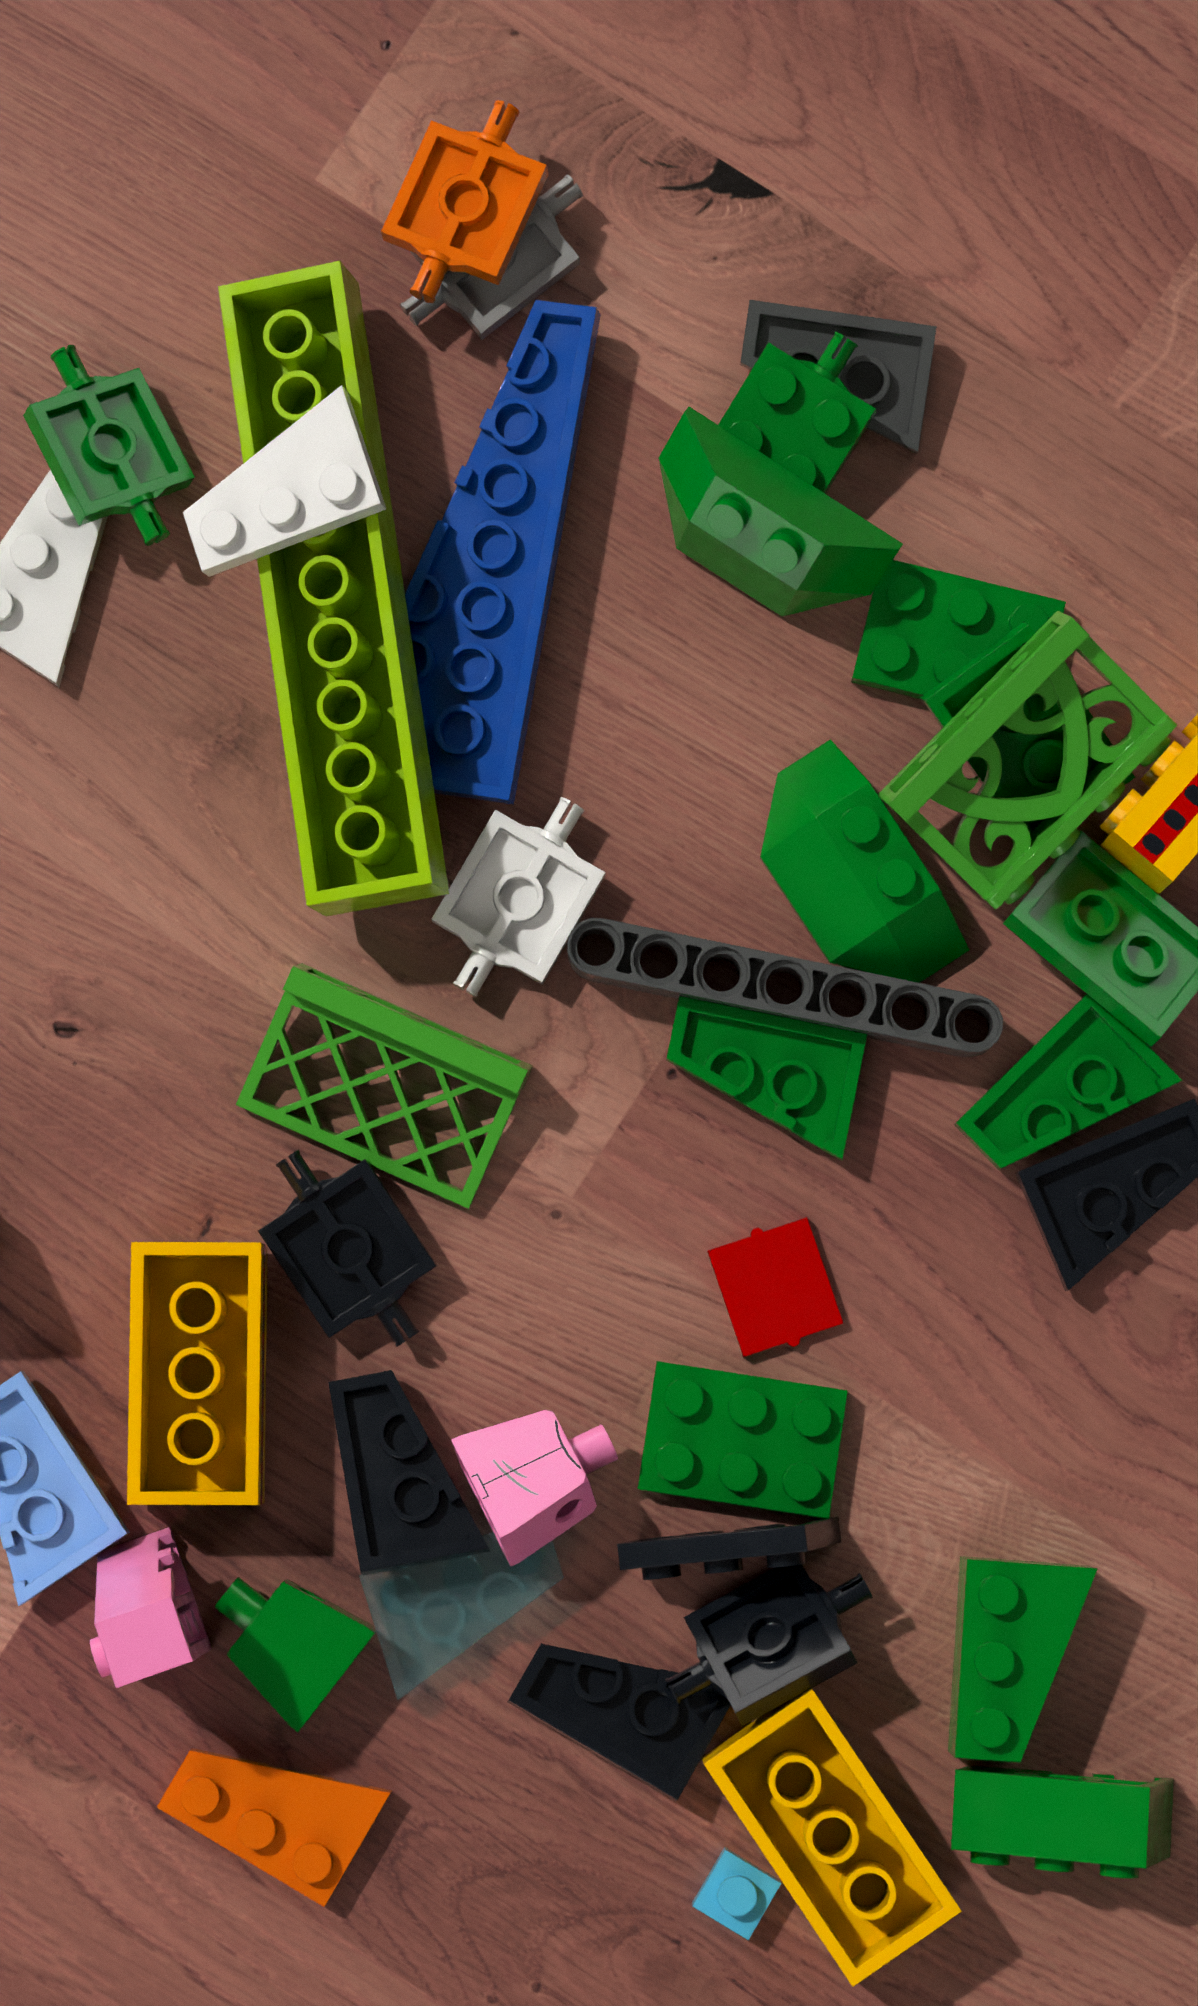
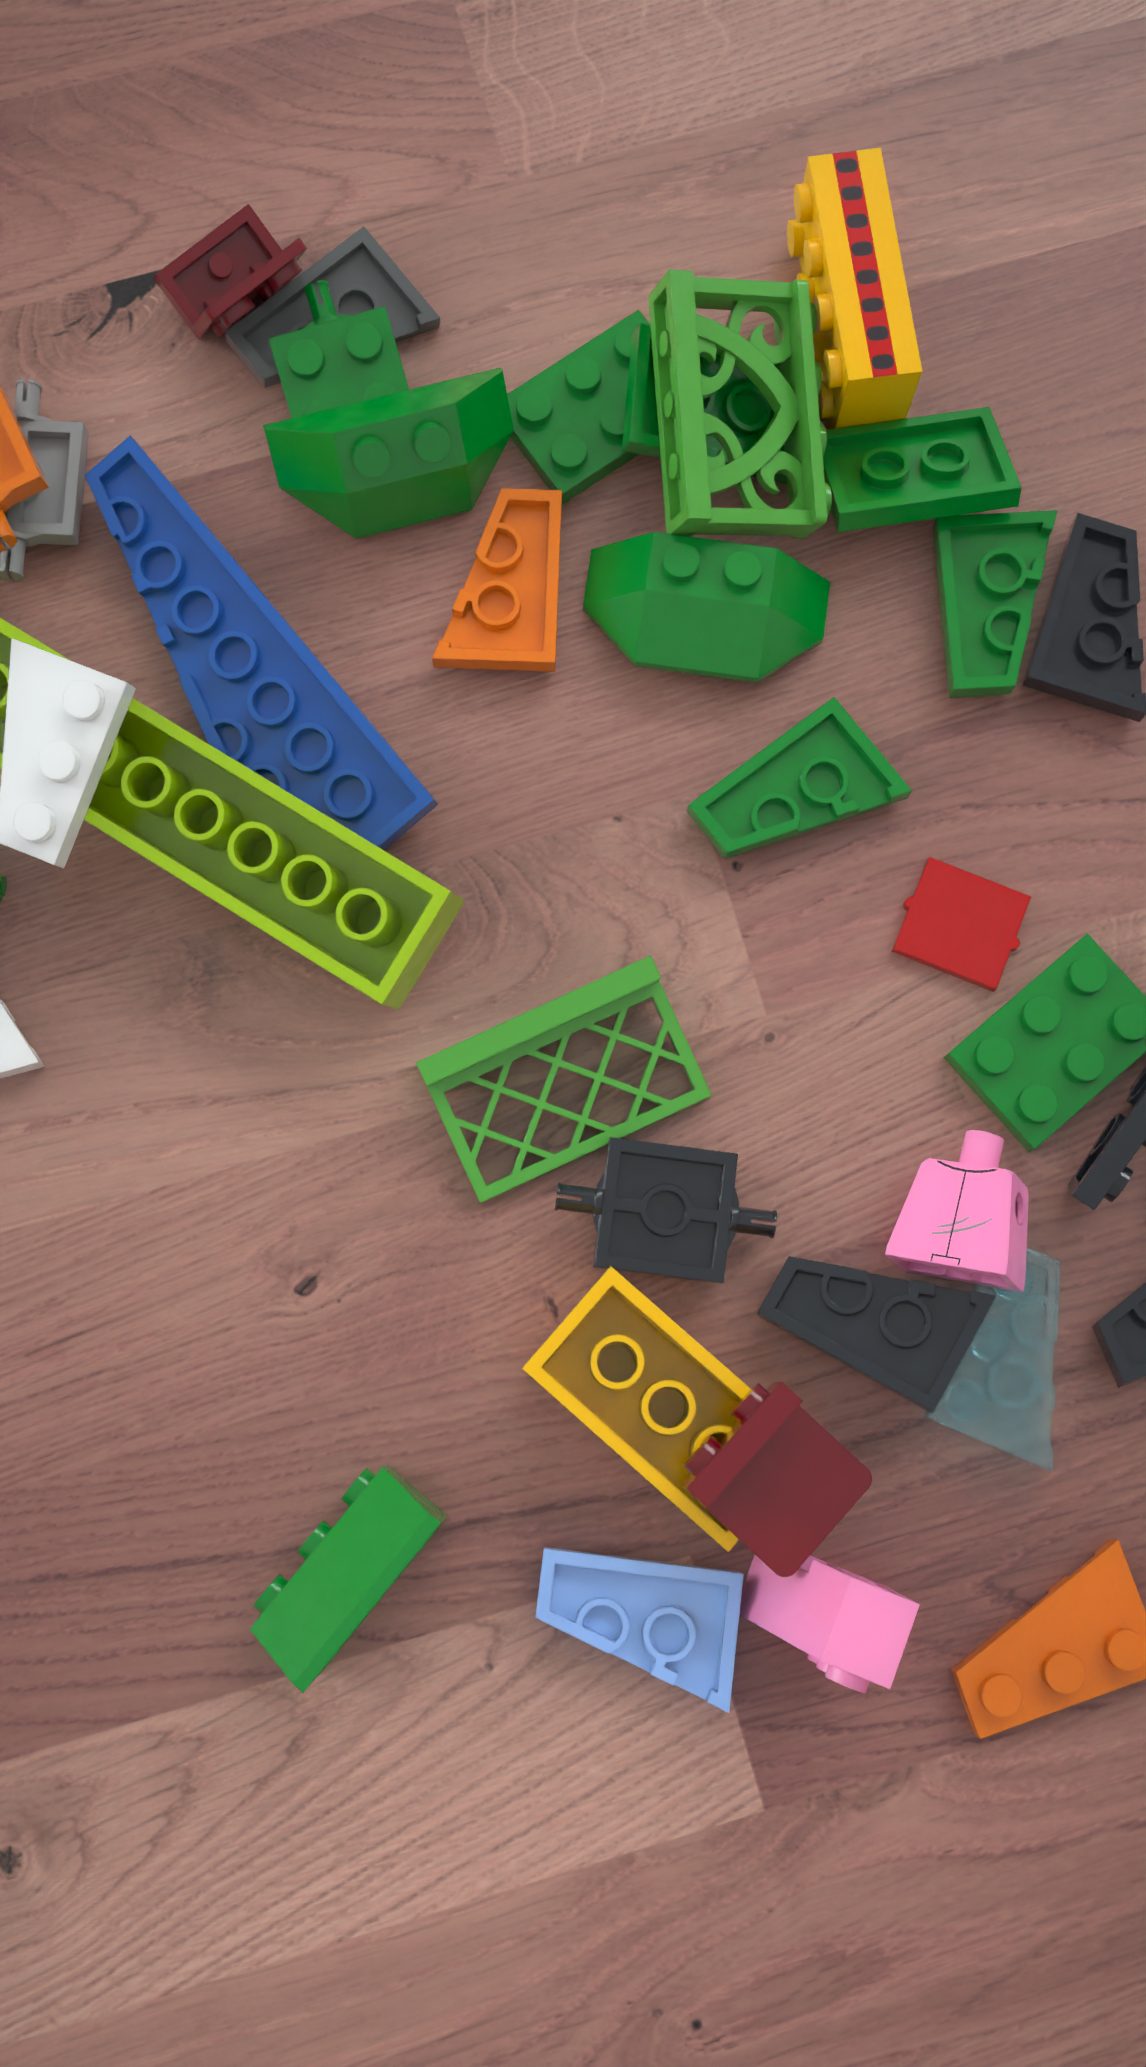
camera: 50 degrees left, 5 degrees down
green torso [214,1577,378,1732] -> none
white plate [431,797,606,997] -> none
dark grey beam [567,918,1003,1057] -> none
none -> dark red bracket [153,204,308,340]
none -> orange wing [432,488,562,672]
none -> dark red bracket [681,1381,872,1577]

